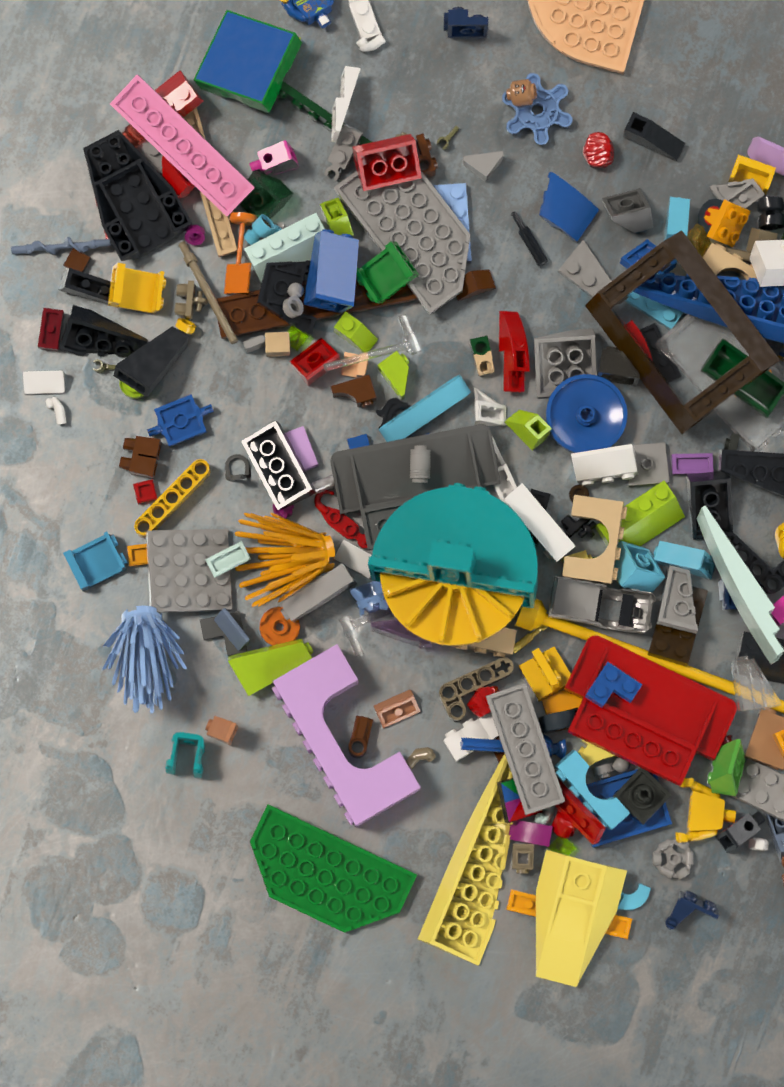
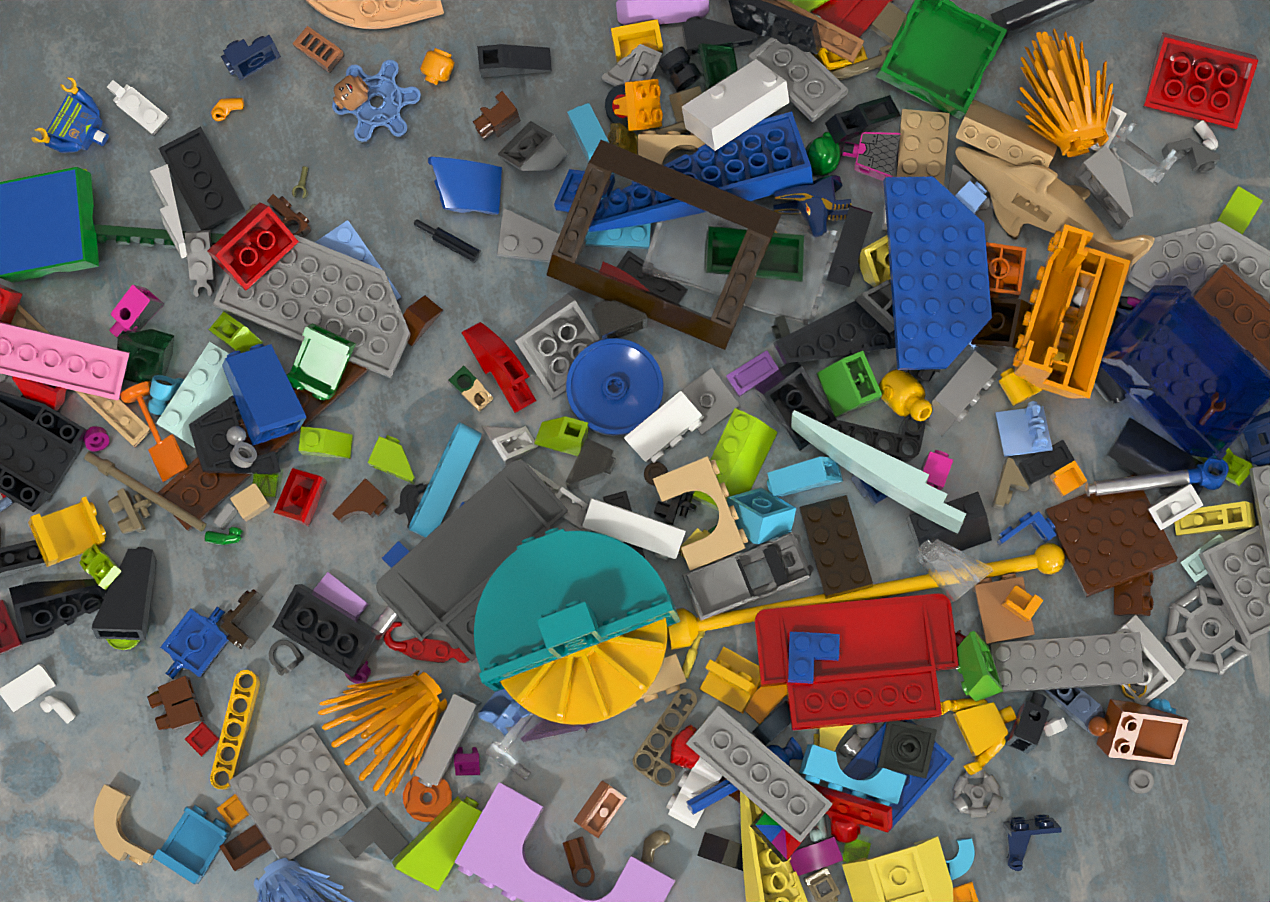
camera: 30 degrees left, 0 degrees up
olive hand [93,359,116,373] -> none
yellow tile [175,318,196,334] -> none
light aqua tile [205,541,251,578] -> none
sand blue slope [214,608,250,651] -> none
clear bar [324,314,421,372] -> none
white slope [334,540,372,579] -> none
light nougat panel [341,352,369,378] -> none
white arm [357,34,386,52] -> none
light grey head [410,445,431,483] -> none
light grey slope [463,151,503,182] -> none
red hair [582,132,614,168] -> none
light grey wing [657,565,698,634] -> none
none -> lime slope [79,544,121,590]
none -> tan arch [93,784,155,865]
none -> black plate [158,126,245,230]
none -> green arm [204,527,242,546]
none -> light orange arm [211,98,244,122]
none -> reddish brown panel [219,825,272,871]
none -> dark brown bracket [220,589,263,650]
none -> nougat slope [292,26,344,73]
none -> light orange head [420,48,455,85]
none -> magenta tile [454,747,481,776]
none -> reddish brown hips [473,91,521,141]
none -> clear smoke slope [566,438,616,491]
none -> black slope [697,832,743,871]
none -> bright green slope [816,351,882,418]

